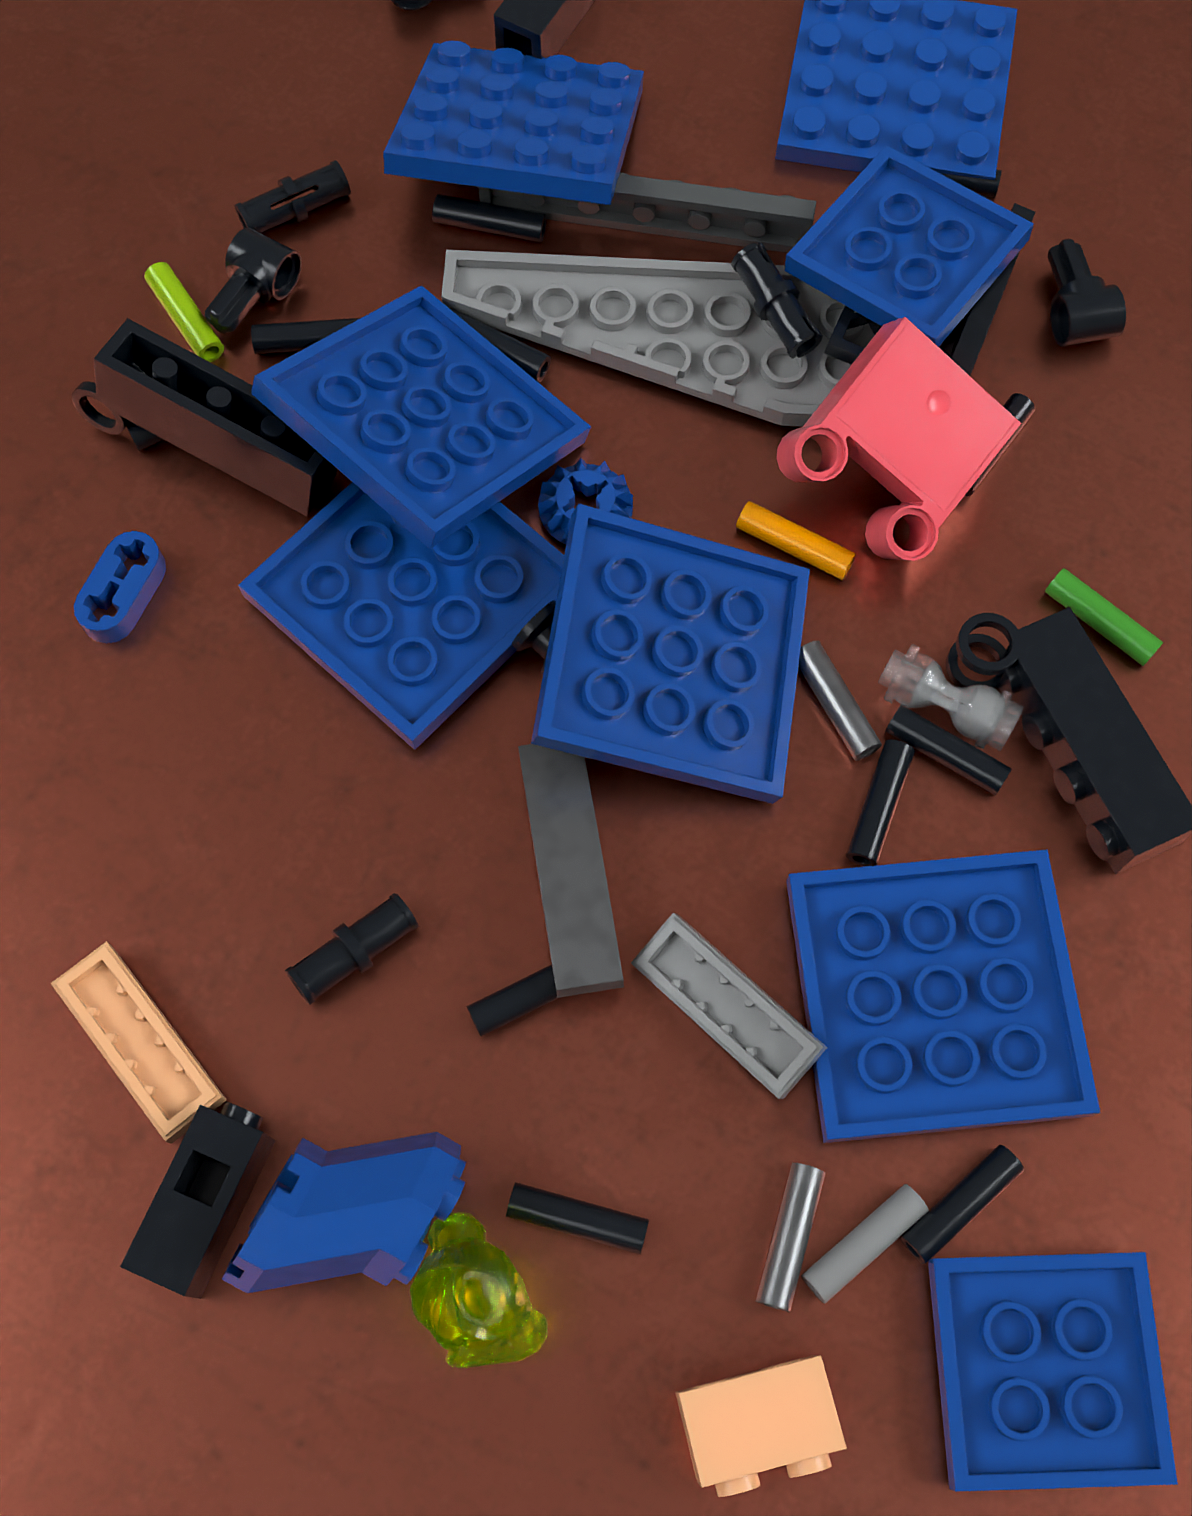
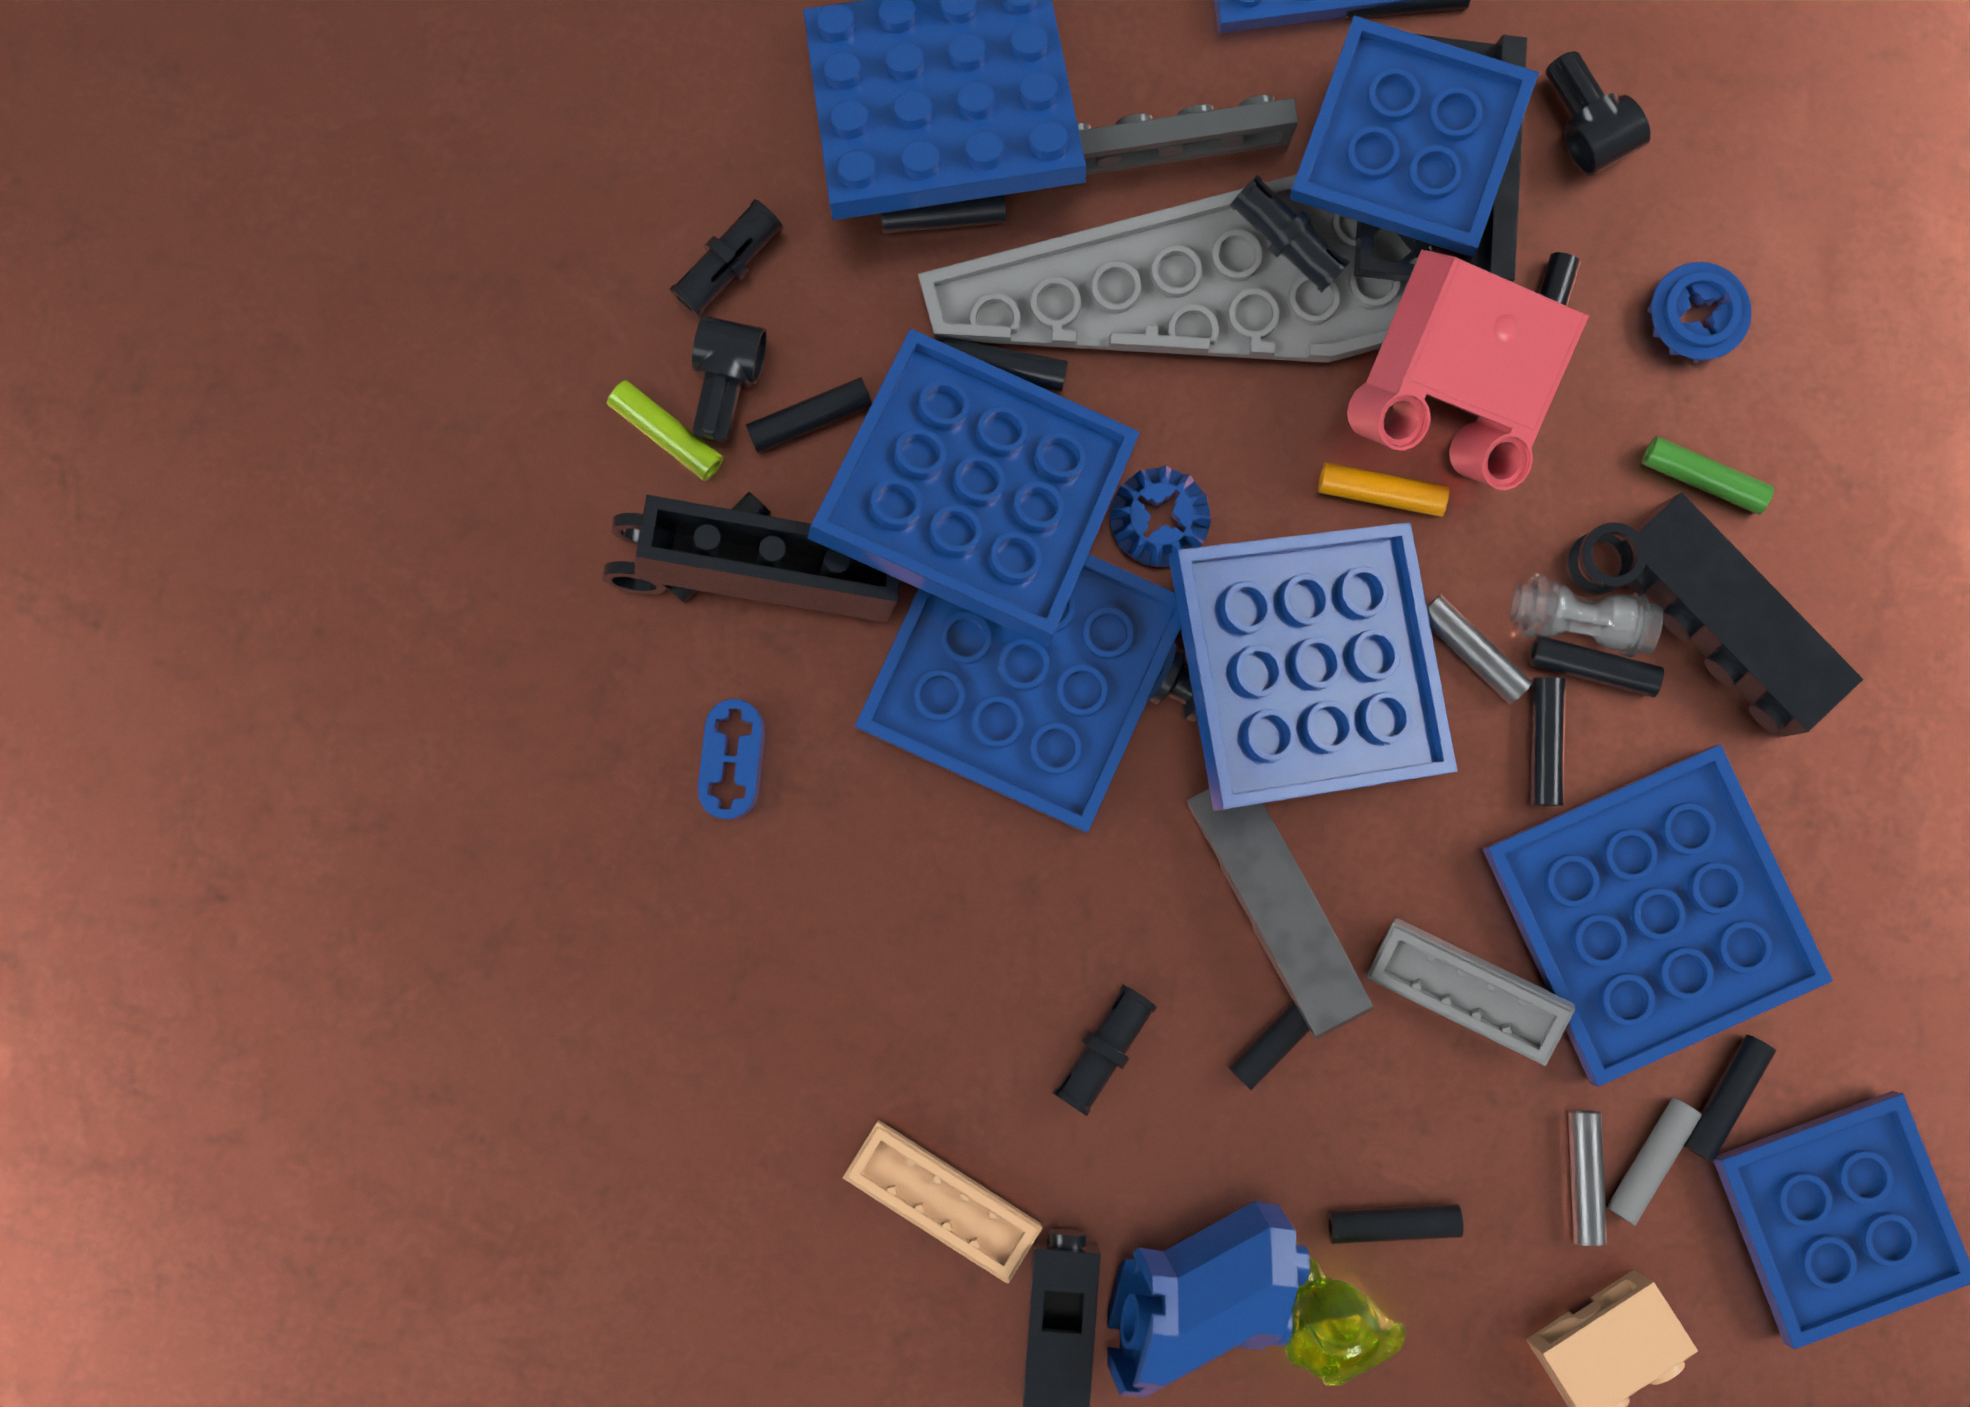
camera: 15 degrees left, 15 degrees up
none -> blue gear [1647,262,1752,363]

